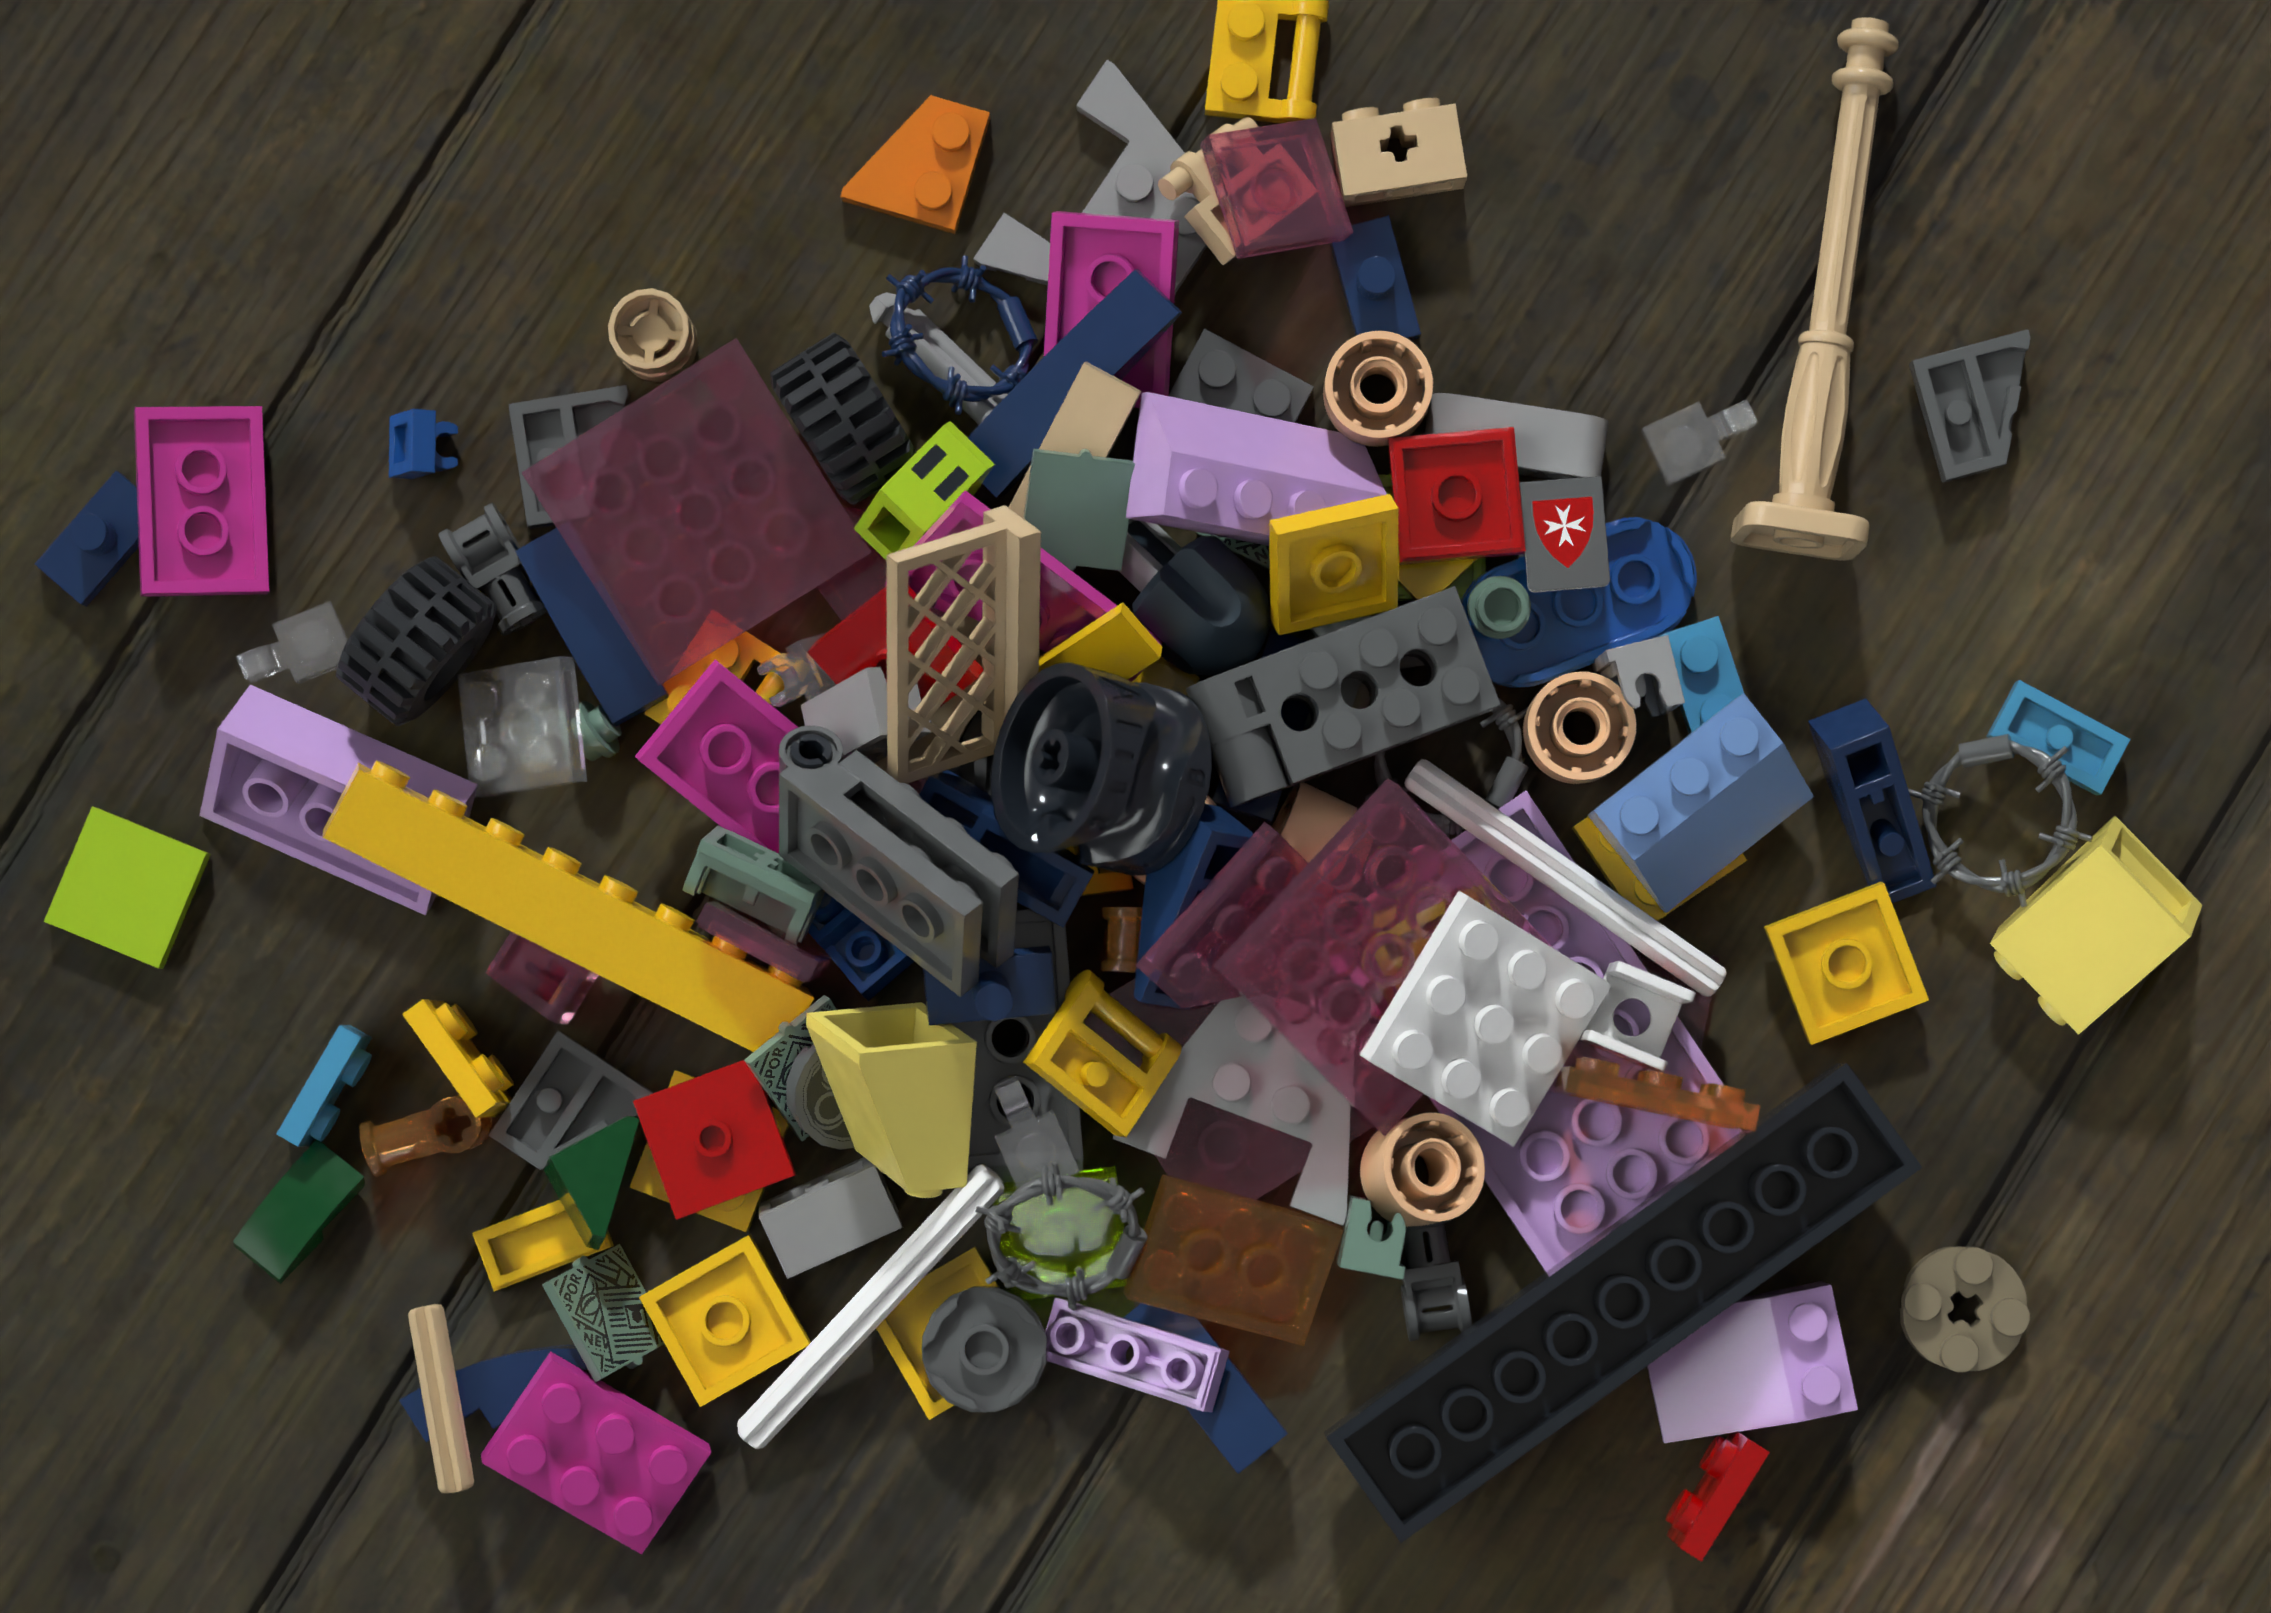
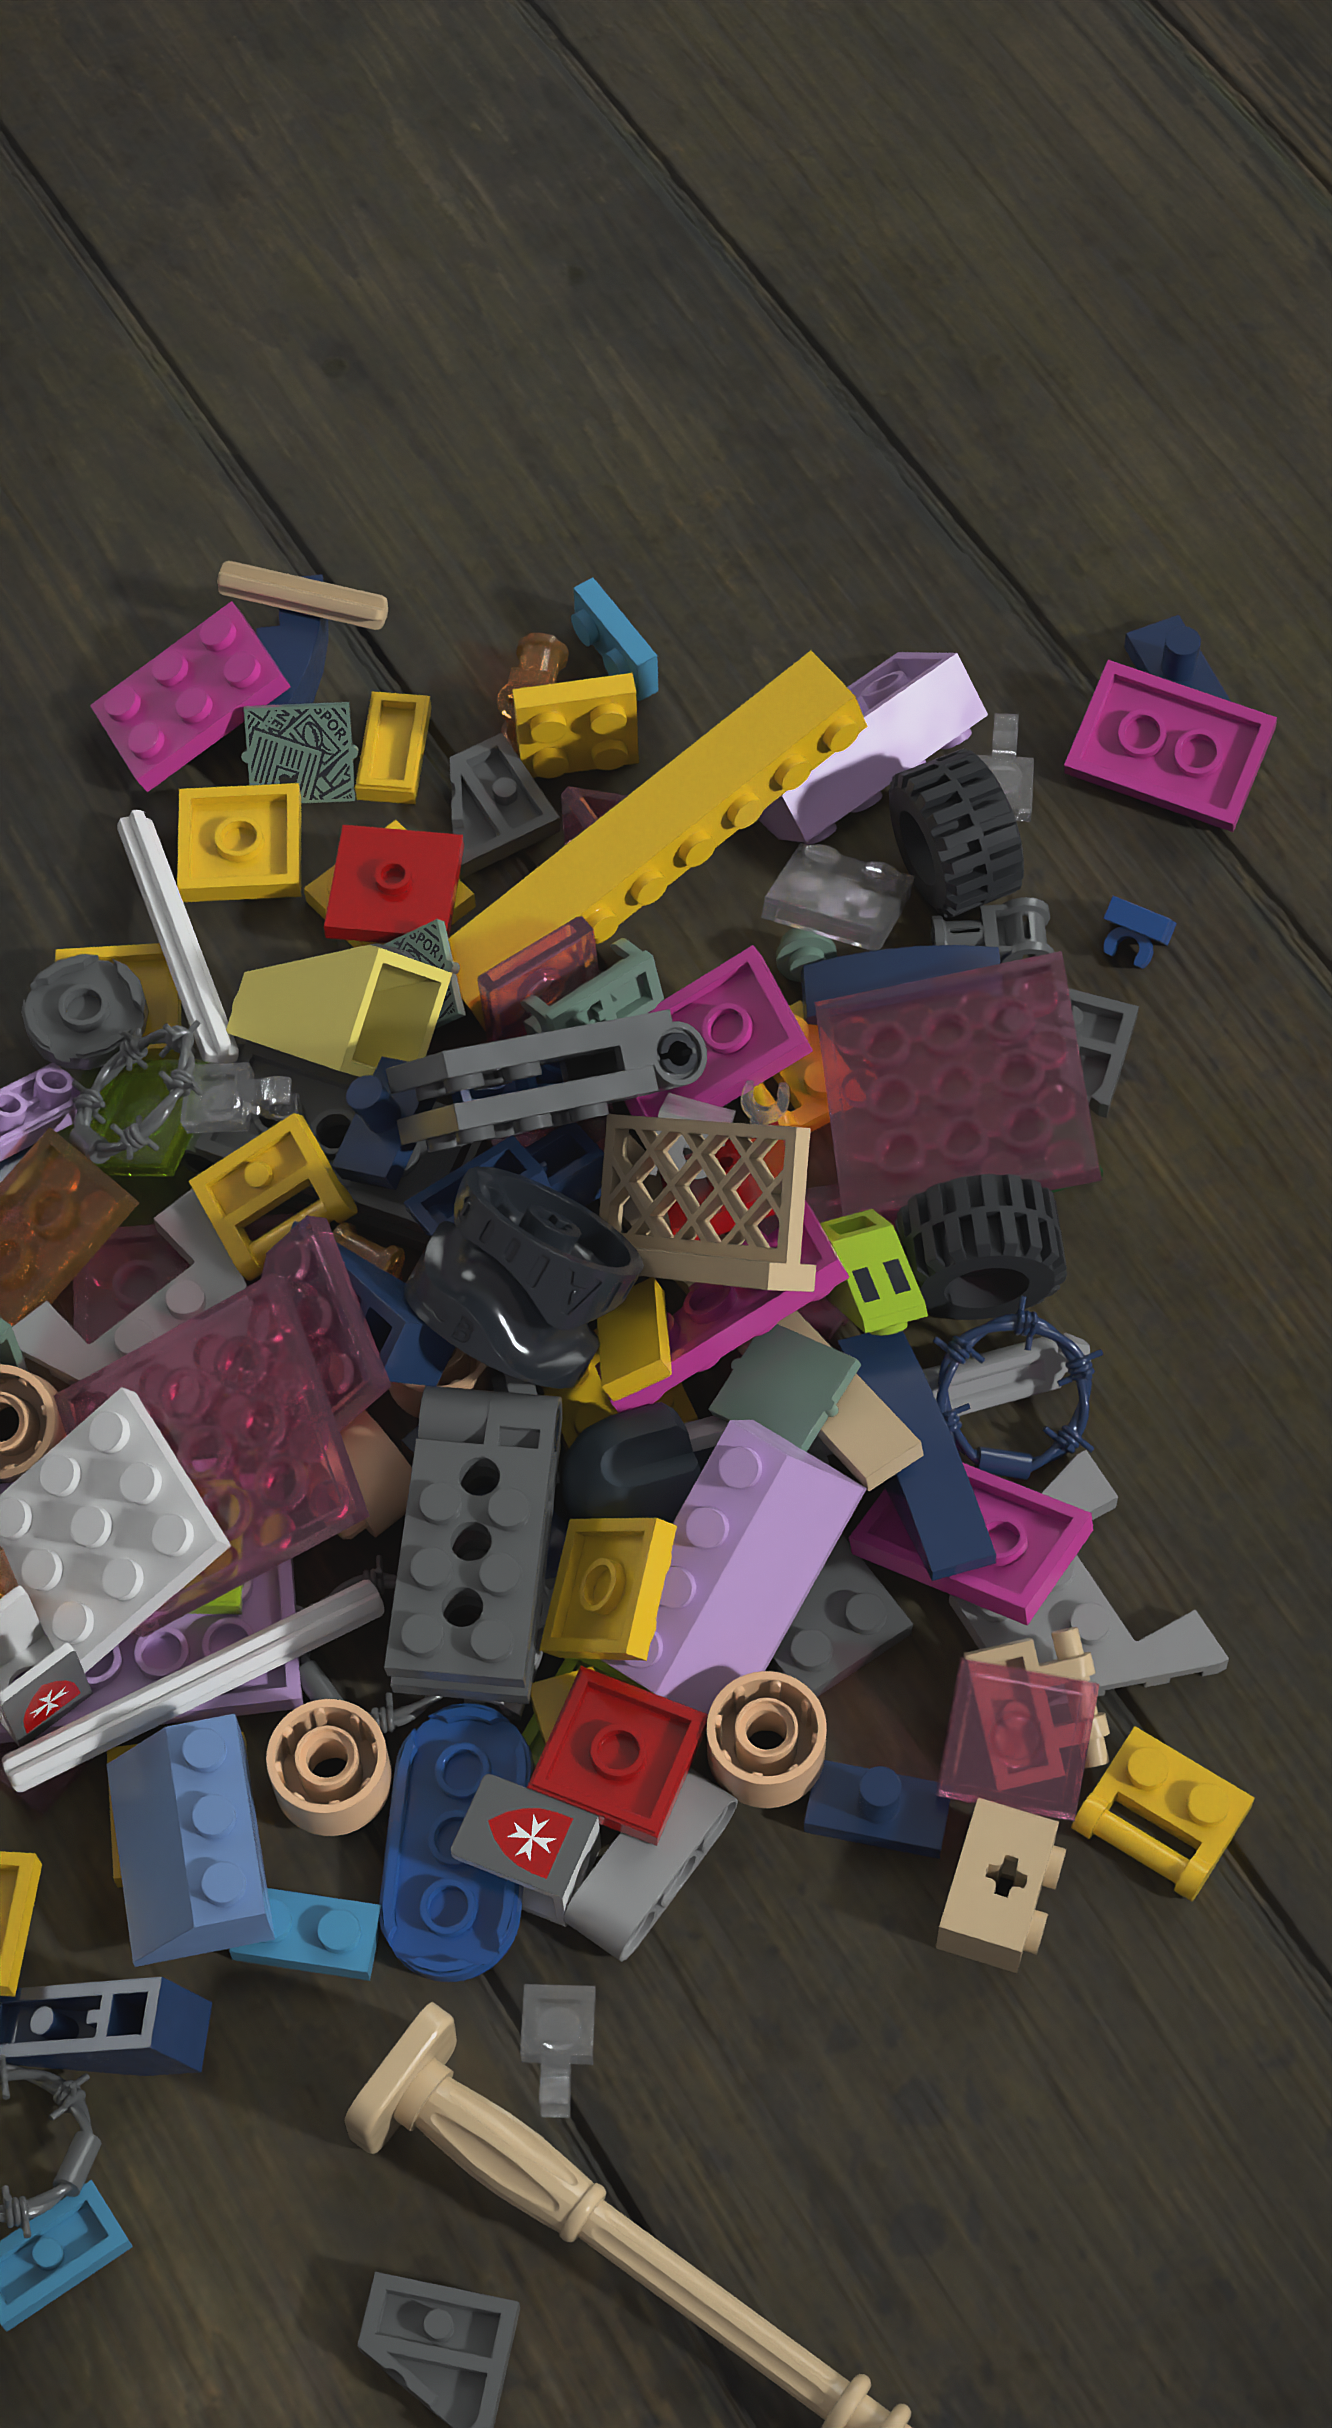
camera: 110 degrees right, 25 degrees down
lime tile [44,806,211,969] -> none
dark green slope [233,1140,365,1284] -> none
dark green slope [543,1115,639,1250] -> none
tan wheel [608,288,698,382] -> none
light grey hinge [759,1157,903,1279] -> none
orange wing [840,95,991,234] -> none
sand green plate [1467,576,1531,639] -> none
light grey hinge [1592,635,1685,718] -> none

